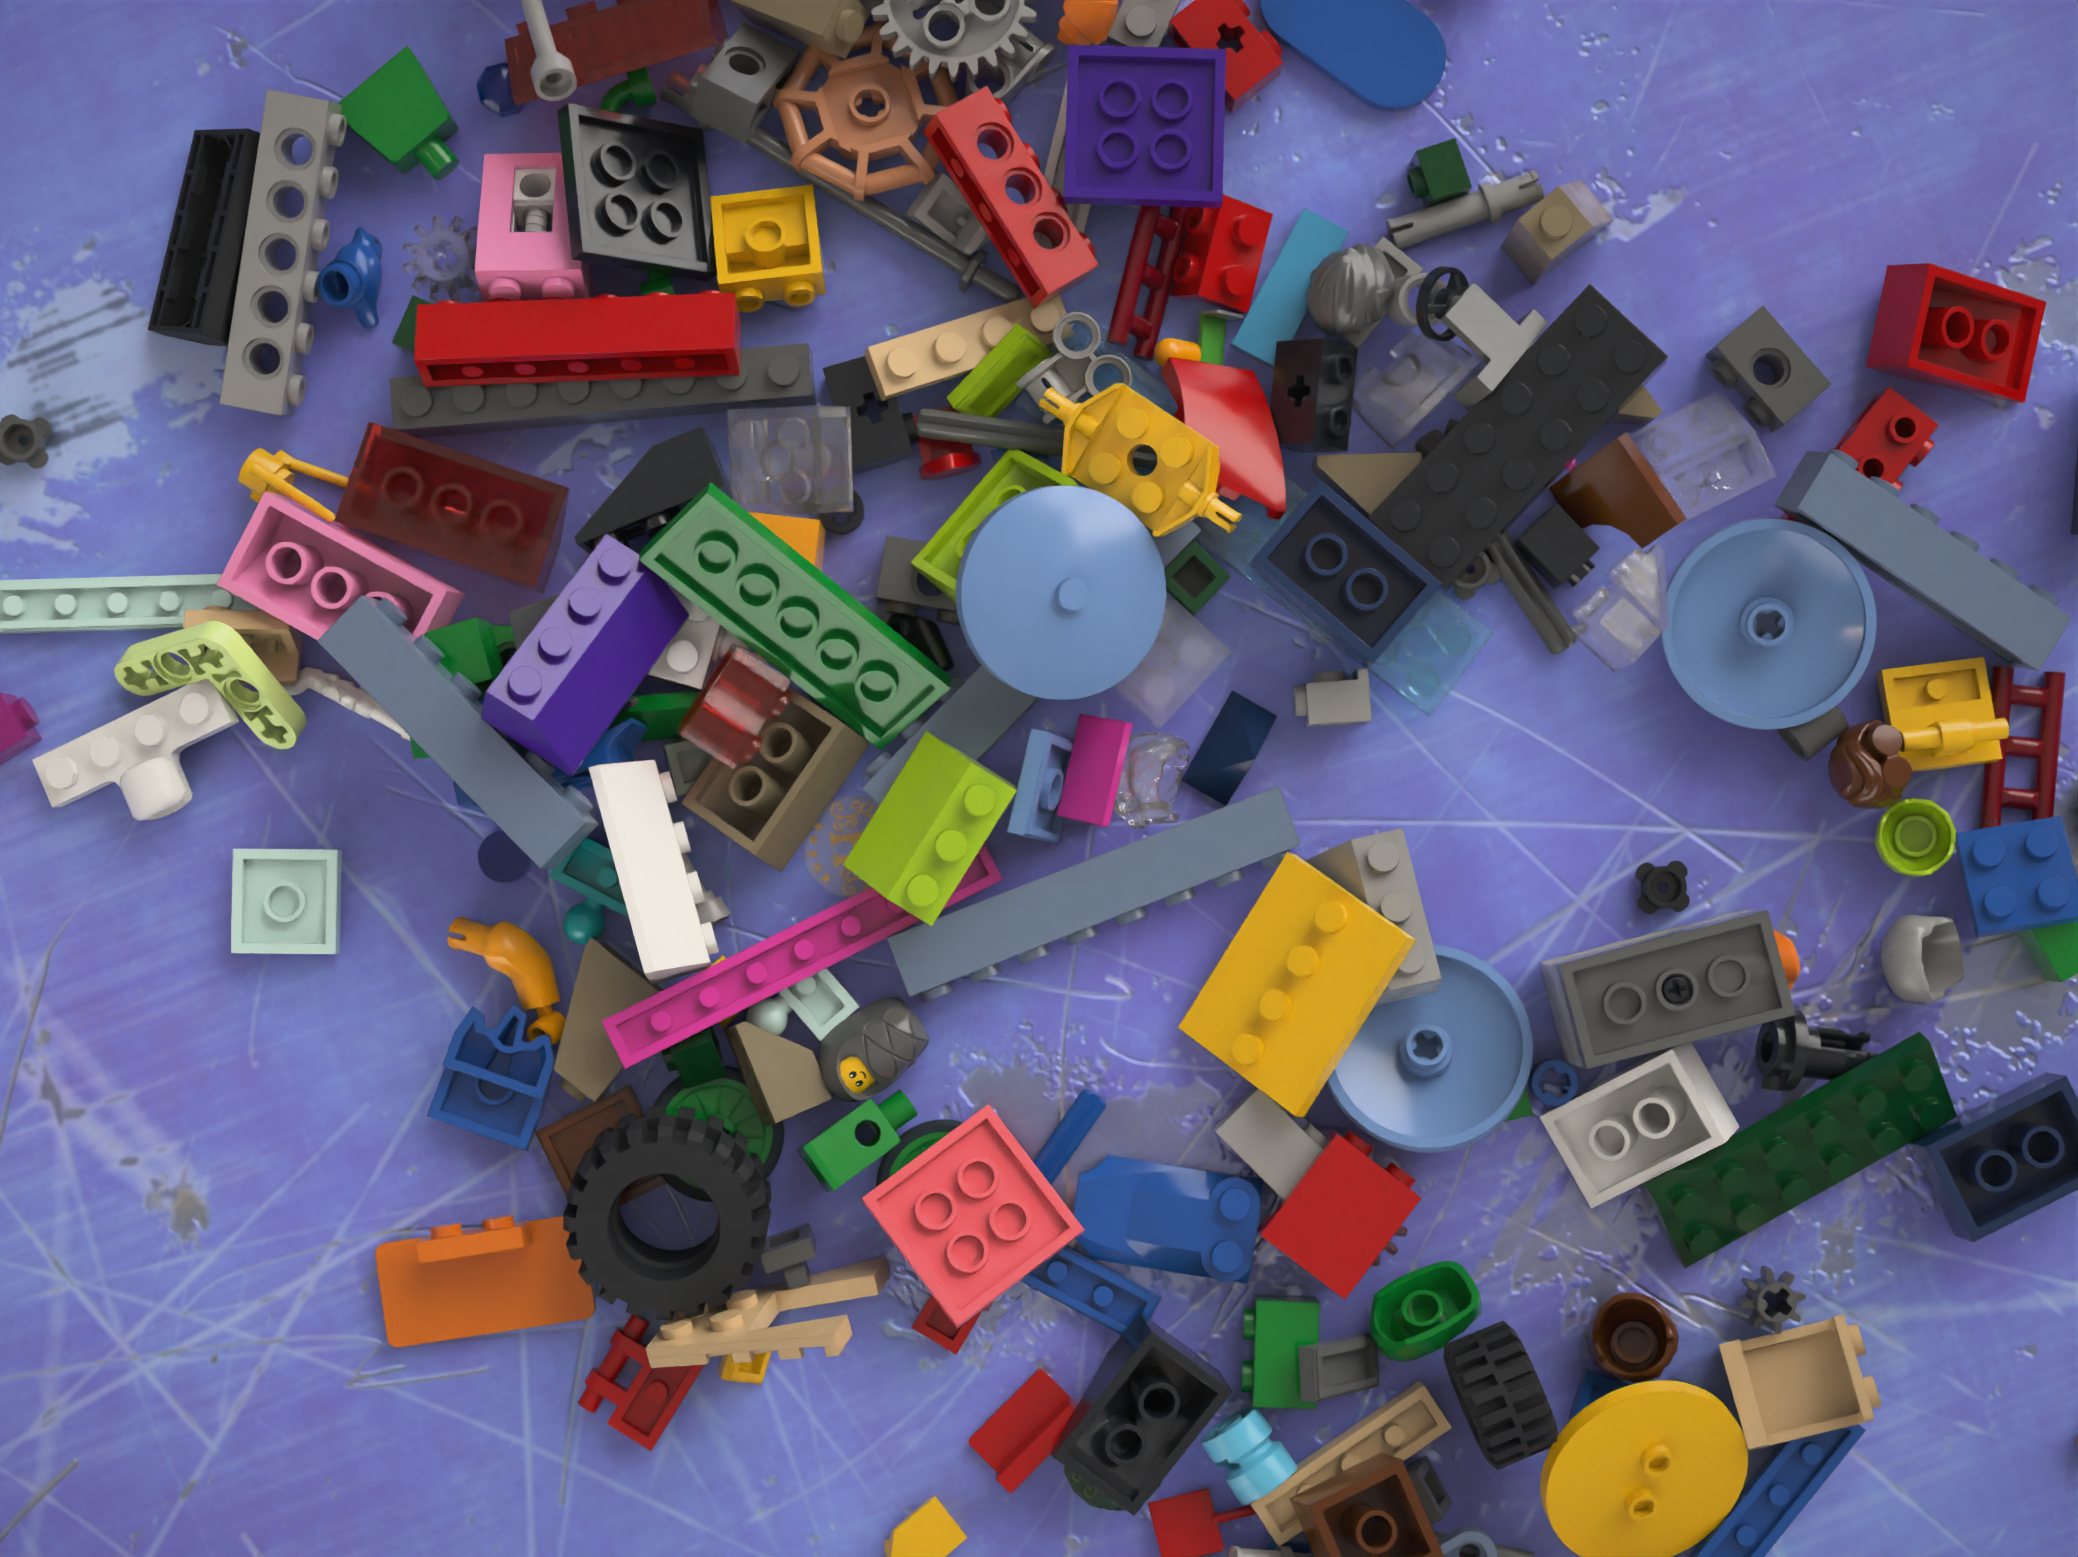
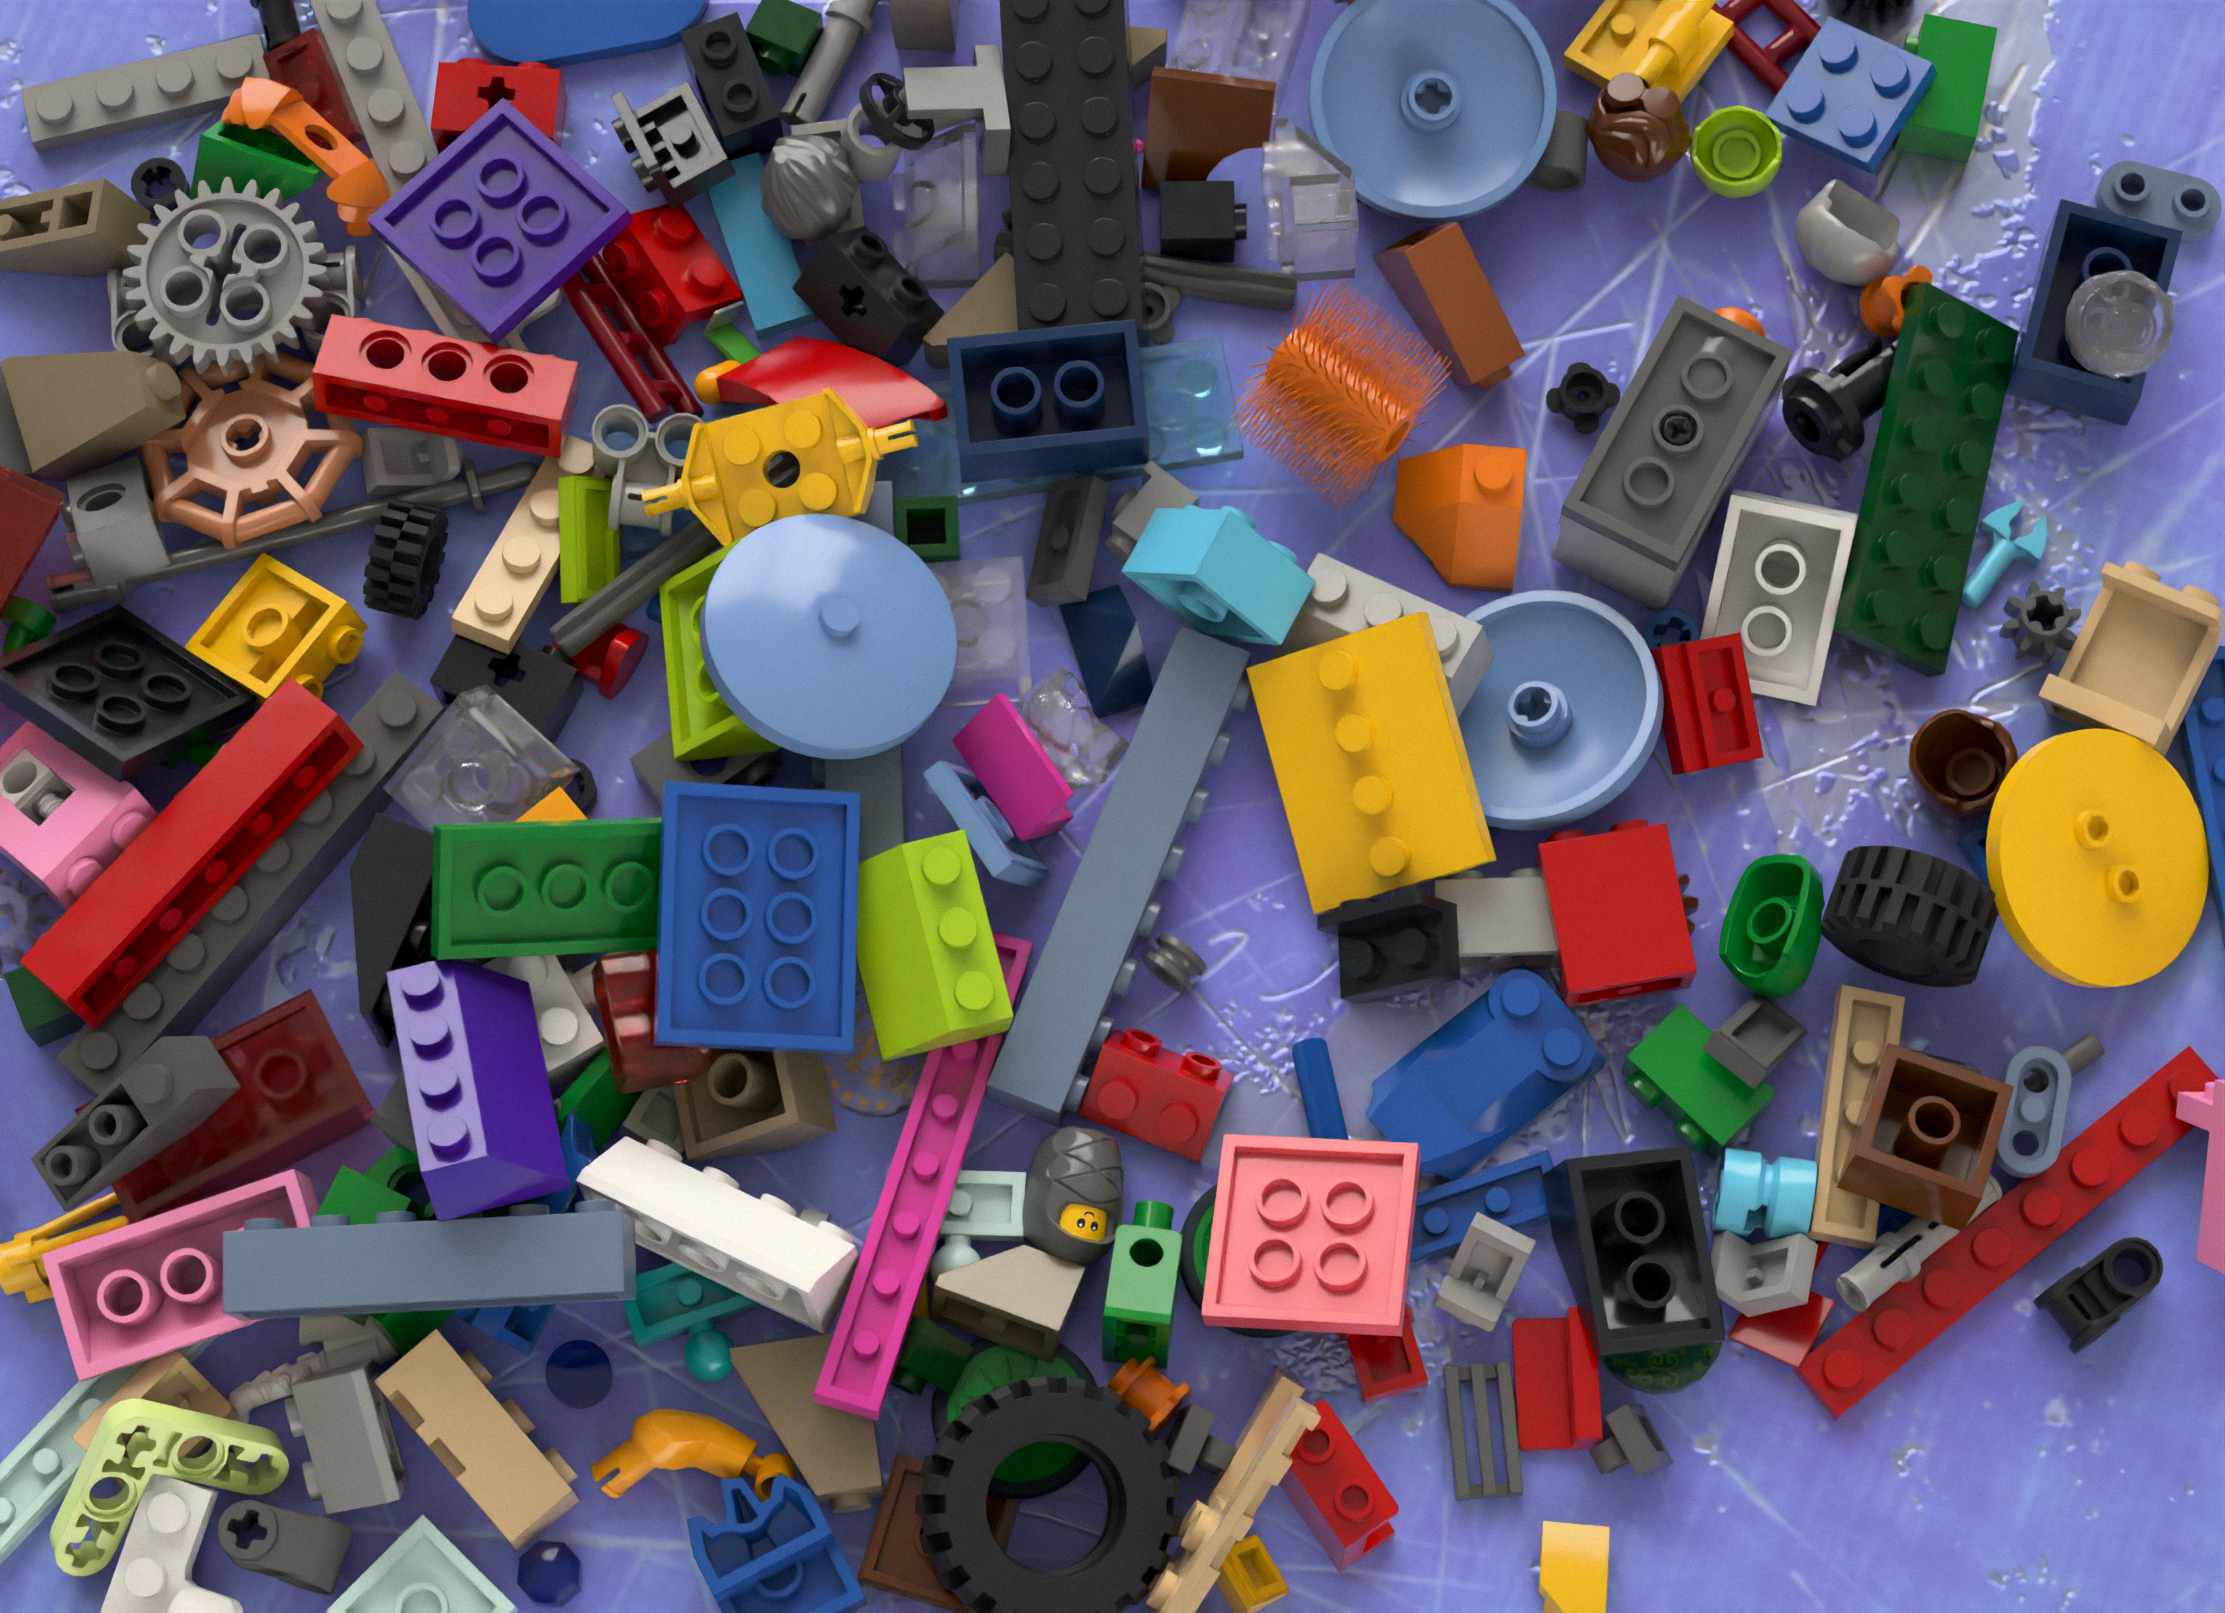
camera: 40 degrees left, 15 degrees down
none -> dark grey slope [31,1035,241,1212]
none -> dark grey piece [217,1500,354,1595]
none -> light grey slope [284,1358,409,1514]
none -> black tyre [363,498,448,620]
none -> tan wedge [374,1329,580,1553]
none -> clear blue tile [517,1541,583,1607]
none -> bracket [611,81,736,209]
none -> blue plate [653,781,860,1055]
none -> black brick [680,12,783,160]
none -> dark grey plate [1026,475,1111,607]
none -> red bracket [1079,1029,1235,1162]
none -> orange brick [1107,1356,1192,1438]
none -> medium azure brick [1121,505,1316,645]
none -> dark grey bush [1142,933,1207,994]
none -> orange piece [1230,279,1452,510]
none -> red panel [1279,1400,1399,1573]
none -> black bracket [1317,886,1460,1003]
none -> dark orange slope [1372,222,1526,390]
none -> orange slope [1393,443,1527,593]
none -> light grey bracket [1433,1212,1536,1332]
none -> dark grey tile [1443,1361,1523,1501]
none -> dark grey tile [1589,1404,1674,1476]
none -> red plate [1650,633,1764,775]
none -> light grey bracket [1711,1230,1818,1317]
none -> orange brick [1859,265,1932,338]
none -> medium azure bar [1961,501,2047,608]
none -> clear hair [2064,269,2175,379]

